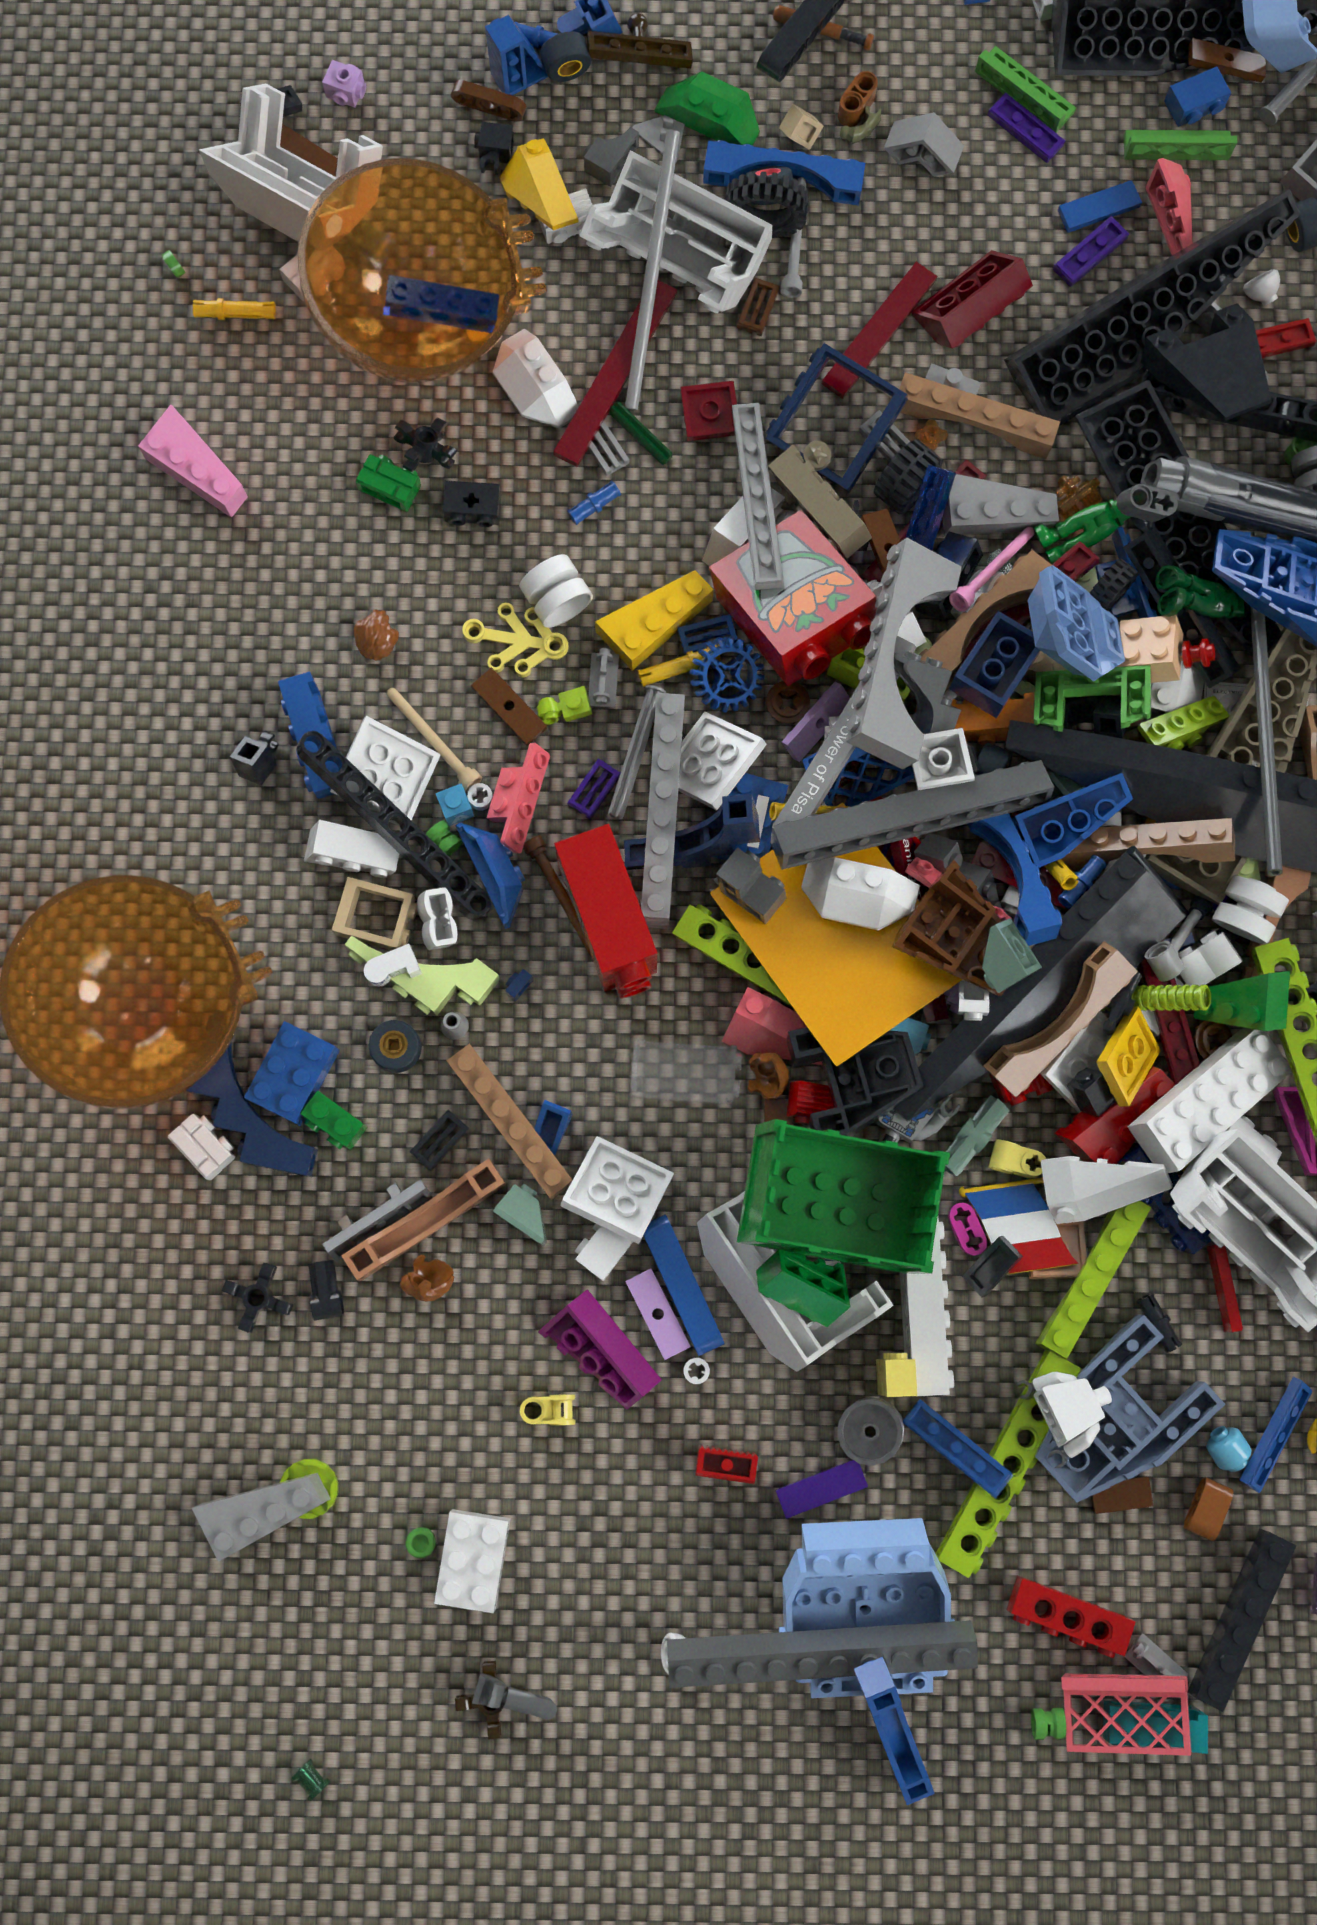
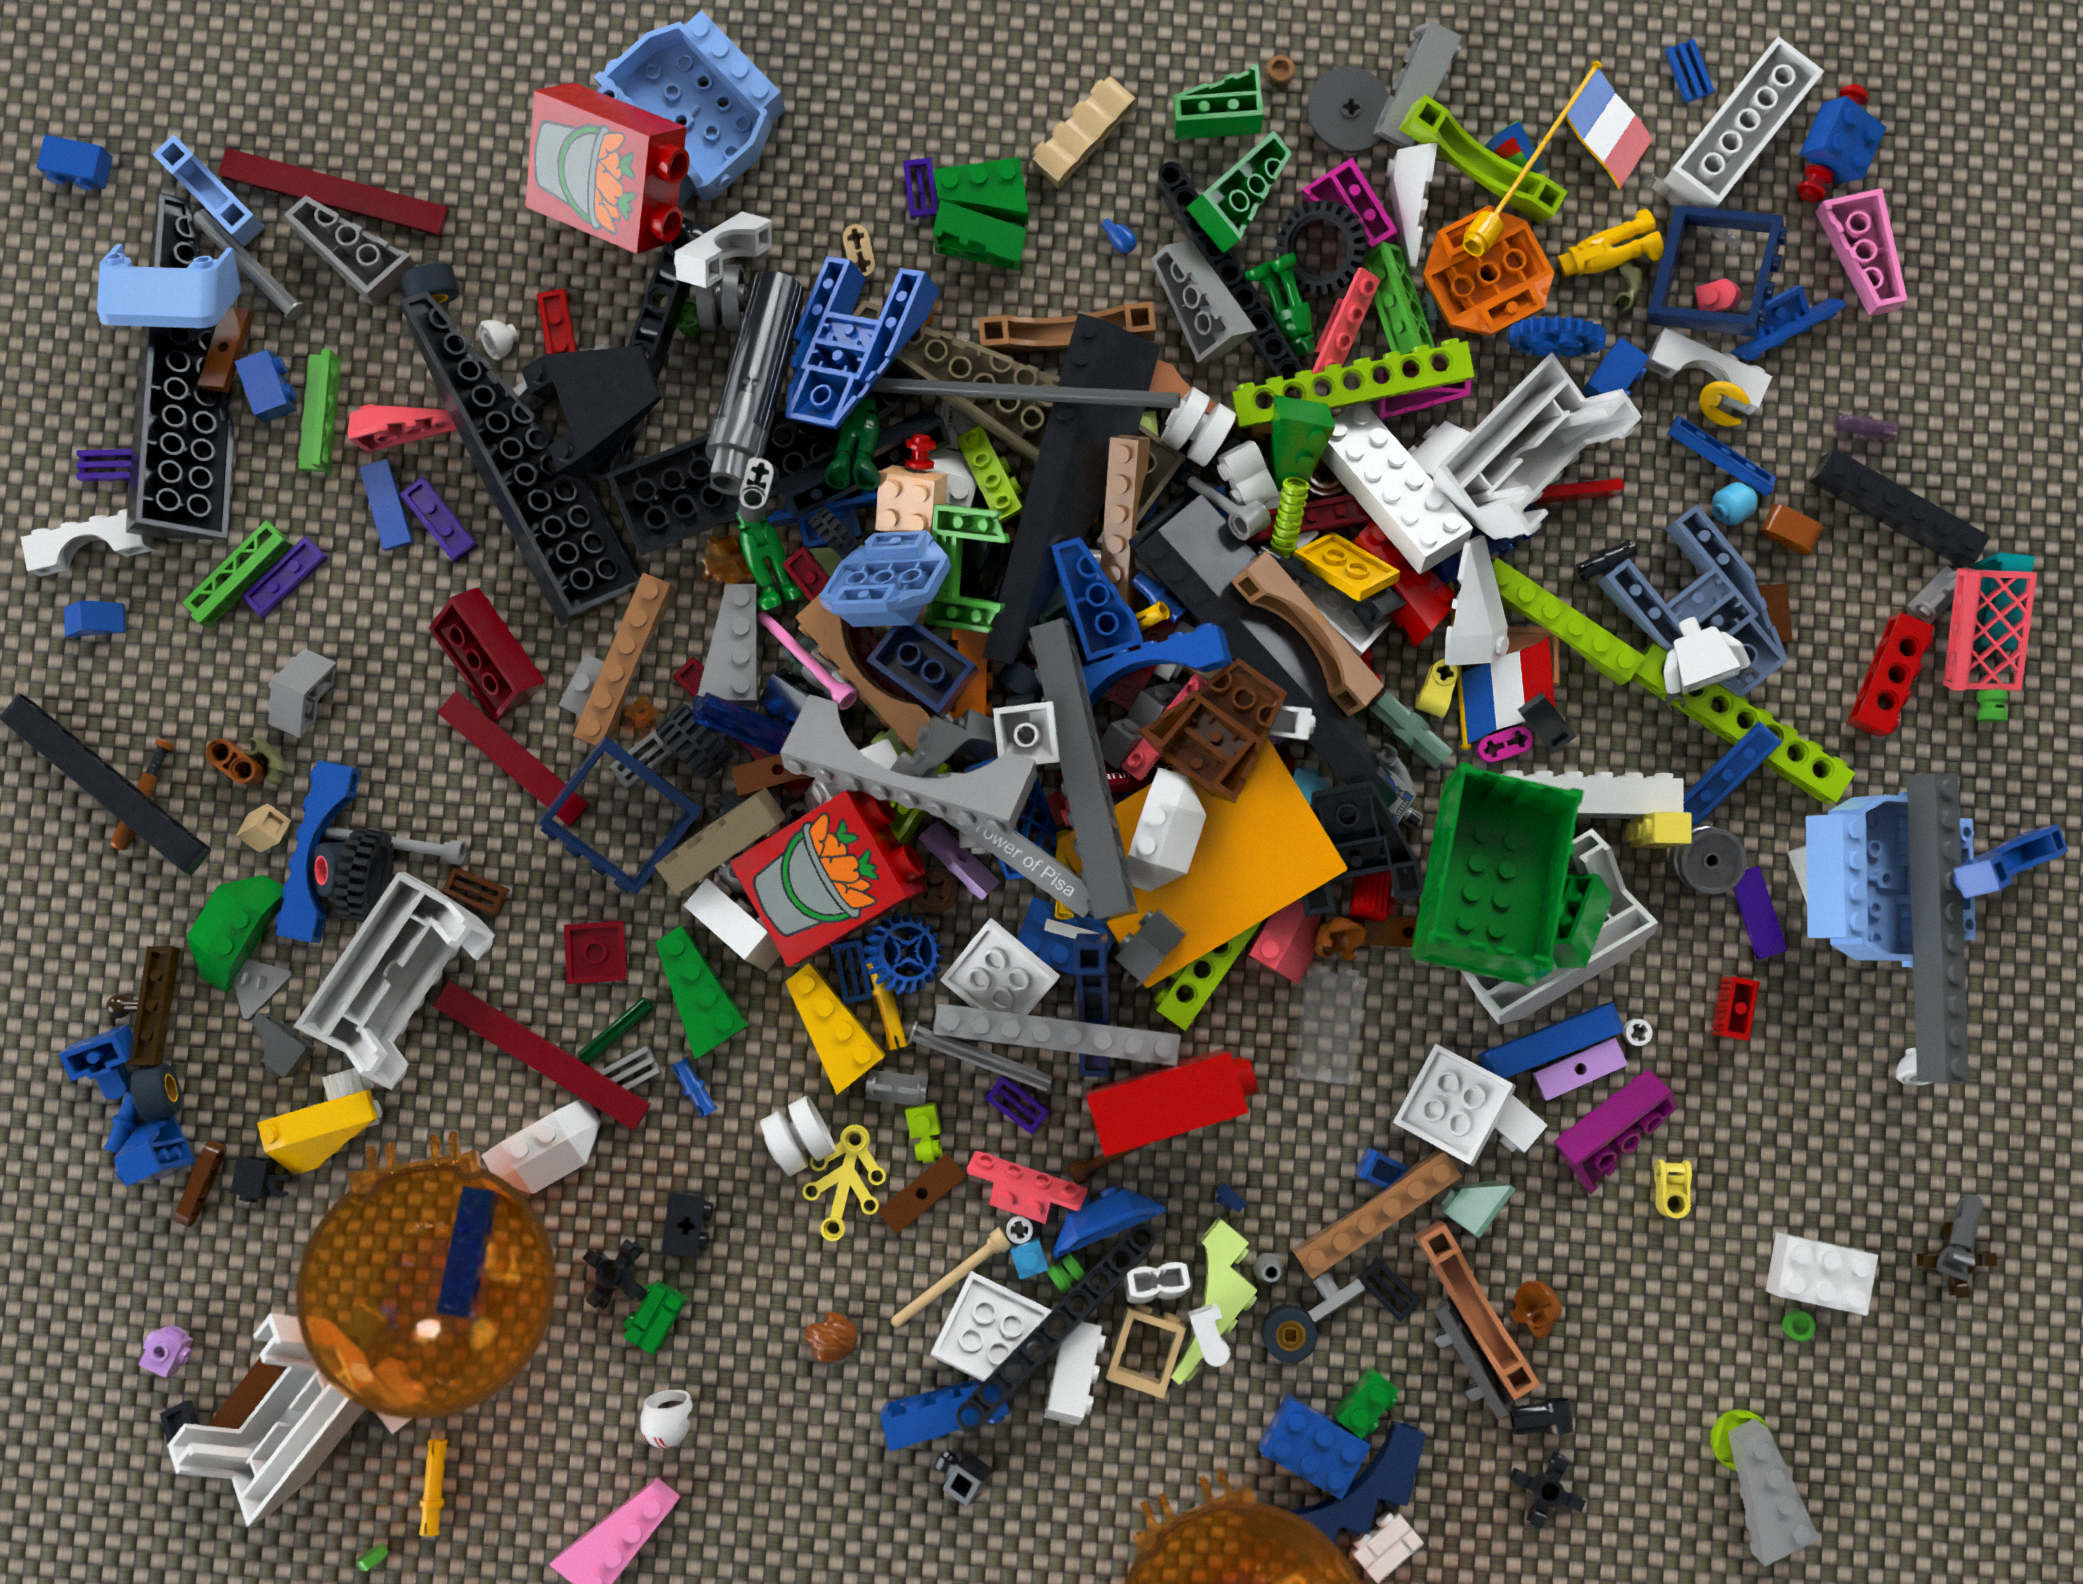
camera: 85 degrees left, 5 degrees up
clear green bush [290,1758,331,1801] -> none
light grey piece [625,130,680,410] -> none
light grey tile [732,403,783,590] -> none
dark tan tile [804,441,831,471] -> none
sand green slope [982,918,1042,993] -> none
none -> white helmet [640,1390,693,1449]
none -> green wedge [655,926,750,1060]
none -> light grey tile [1308,1272,1365,1324]

